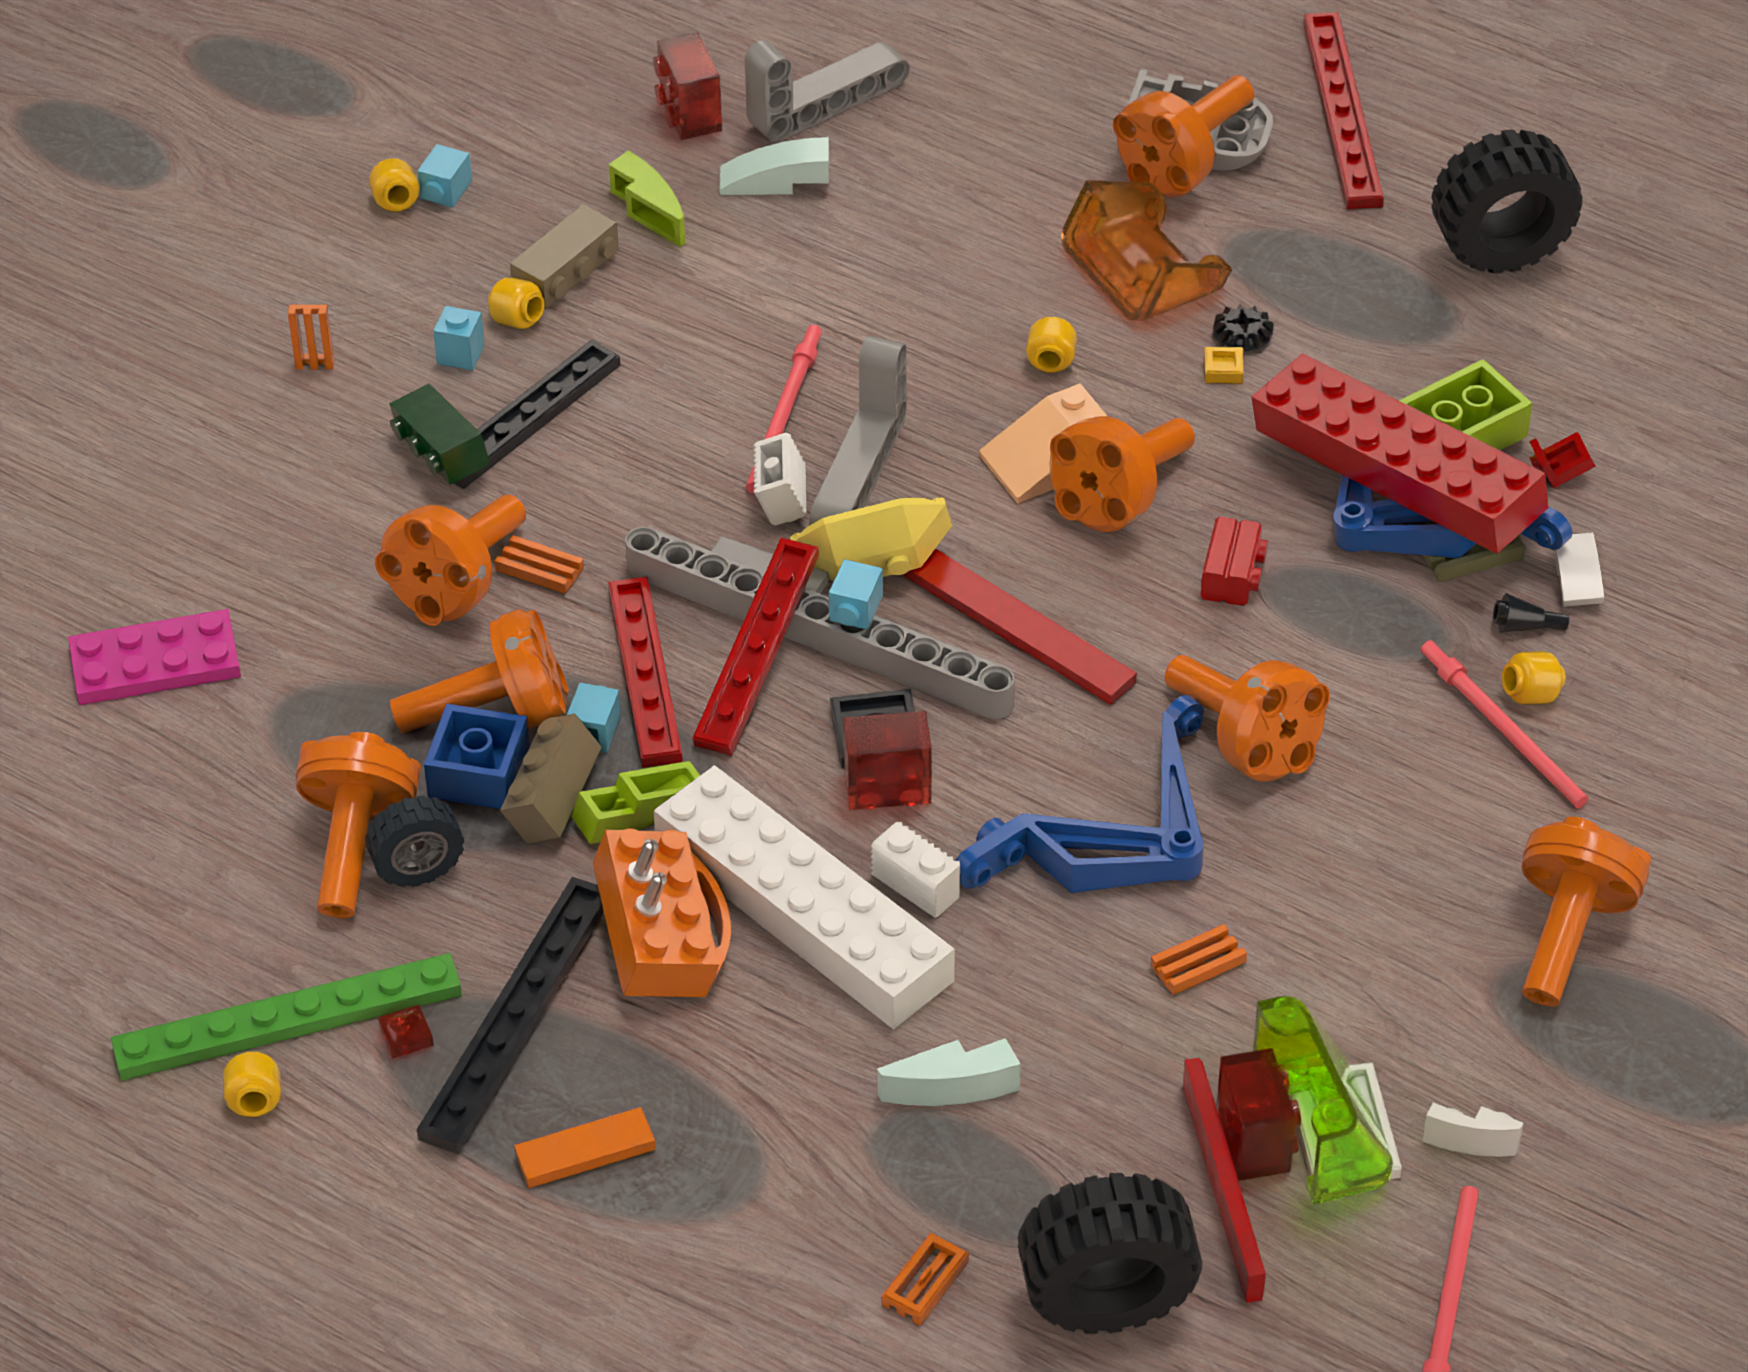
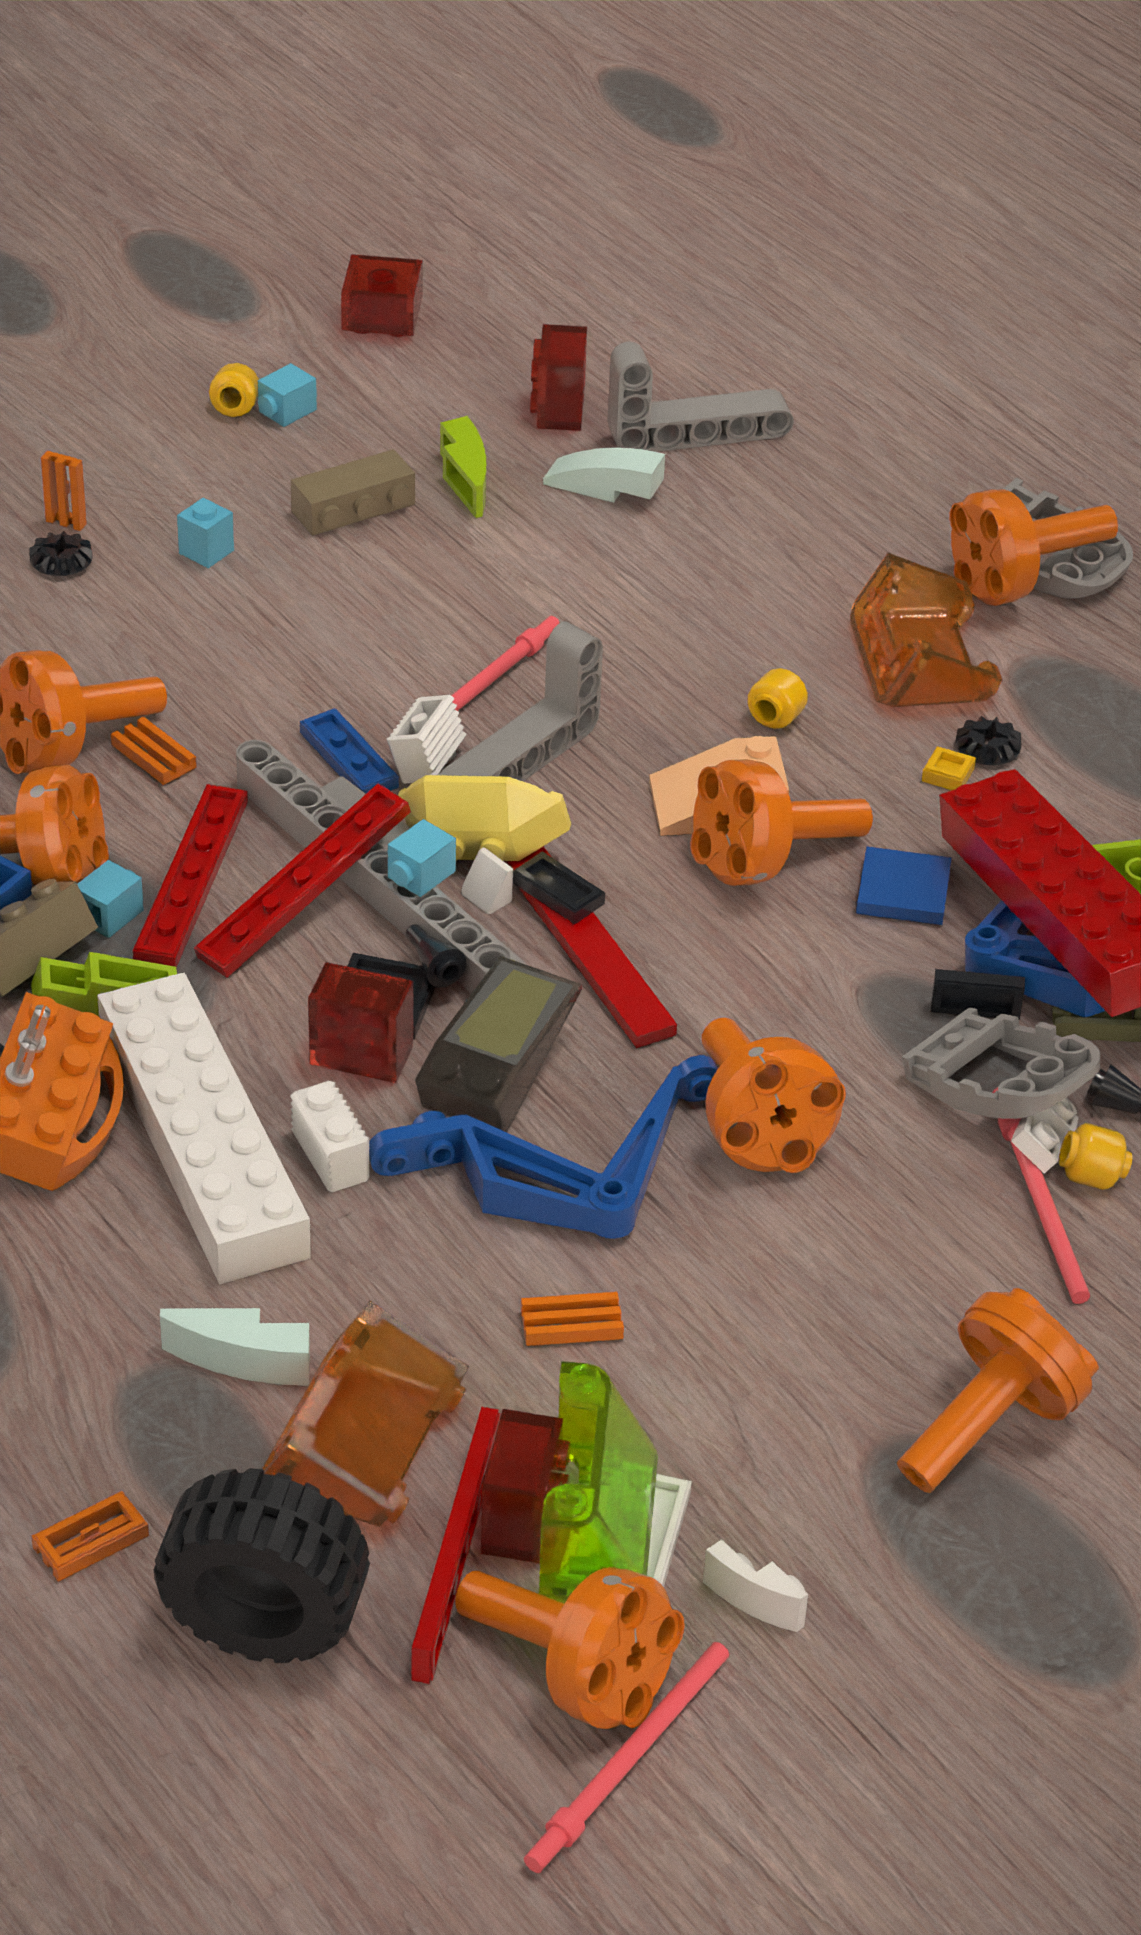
camera: 20 degrees right, 5 degrees down
dark green brick [389,383,490,485] -> none
black tile [438,340,620,490] -> none
yellow head [488,277,545,329] -> none
red brick [1200,516,1268,606] -> none
none -> black gear [29,531,93,576]
none -> clear orange windscreen [261,1300,469,1527]
none -> blue tile [300,708,399,794]
none -> clear red brick [341,254,423,337]
none -> black cone [405,924,466,988]
none -> slope [415,956,582,1132]
none -> orange piece [455,1567,685,1729]
none -> white slope [461,847,513,914]
none -> black tile [513,851,605,924]
none -> blue tile [856,846,952,925]
none -> light grey slope [902,1008,1101,1119]
none -> black tile [930,969,1025,1020]
none -> white slope [1011,1097,1079,1173]

